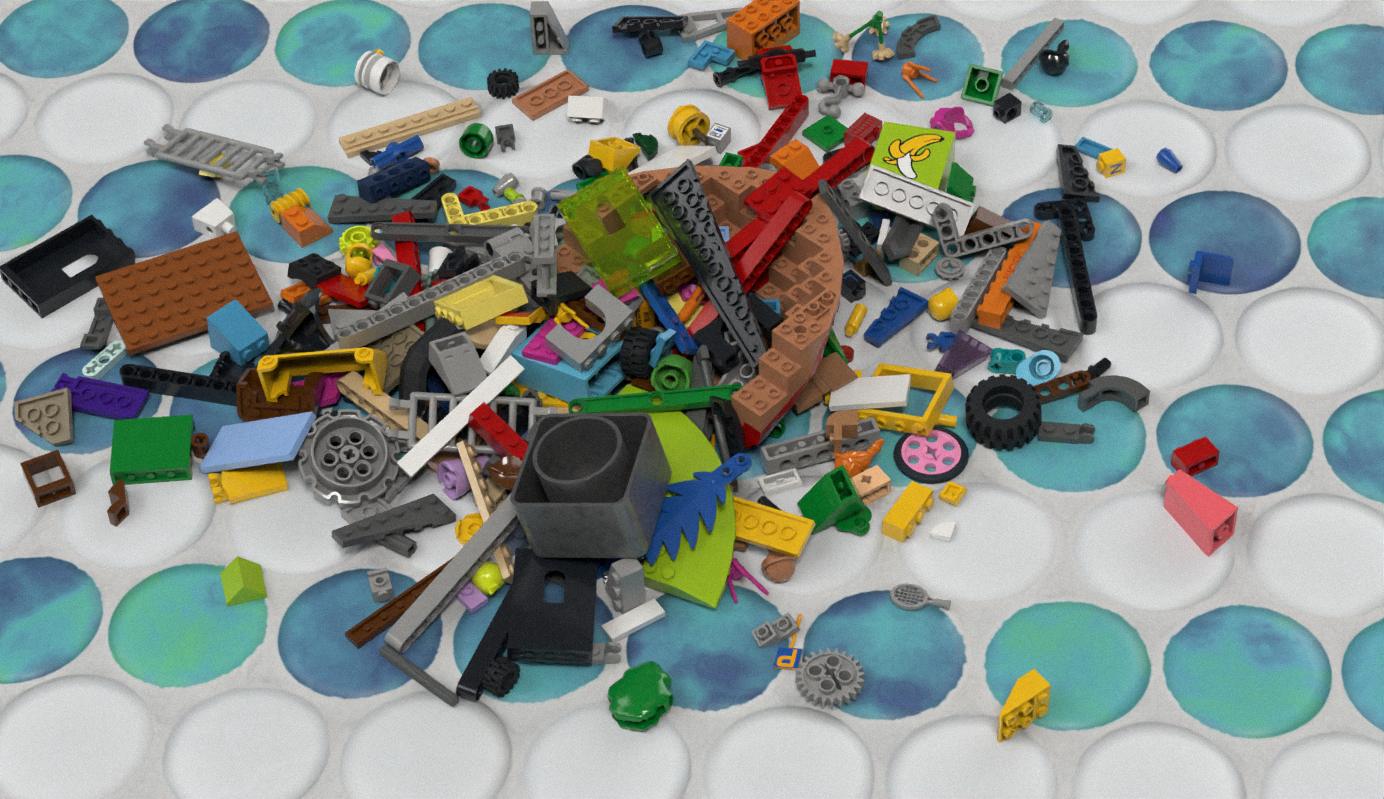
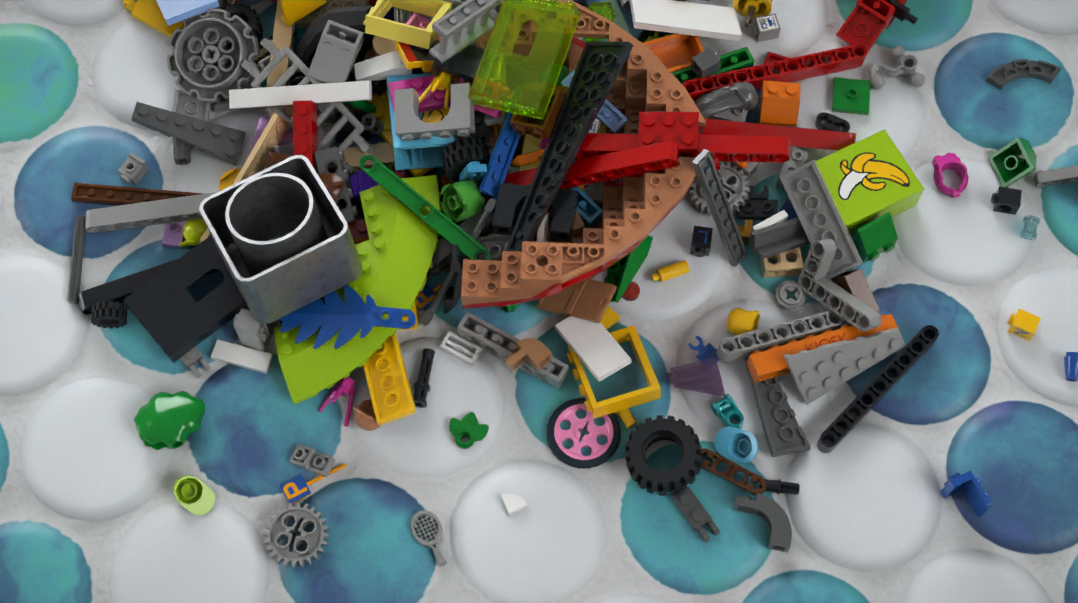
camera: 45 degrees right, 20 degrees up
lime slope [220,556,268,607] -> none
green slope [797,465,865,535] -> none
red brick [830,59,868,87] -> none
orange piece [830,438,885,477] -> none
tan plant [833,11,895,60] -> none
red brick [844,113,882,146] -> none
light nougat brick [852,465,891,505] -> none
blue wing [864,287,928,346] -> none
yellow brick [882,481,935,543] -> none
orange plant [901,61,937,99] -> none
yellow tile [939,481,967,506] -> none
black beam [1034,198,1095,241] -> none
black wing [1056,144,1100,202] -> none
dark azure tile [1075,137,1112,160] -> none
none -> lime cap [173,475,215,515]

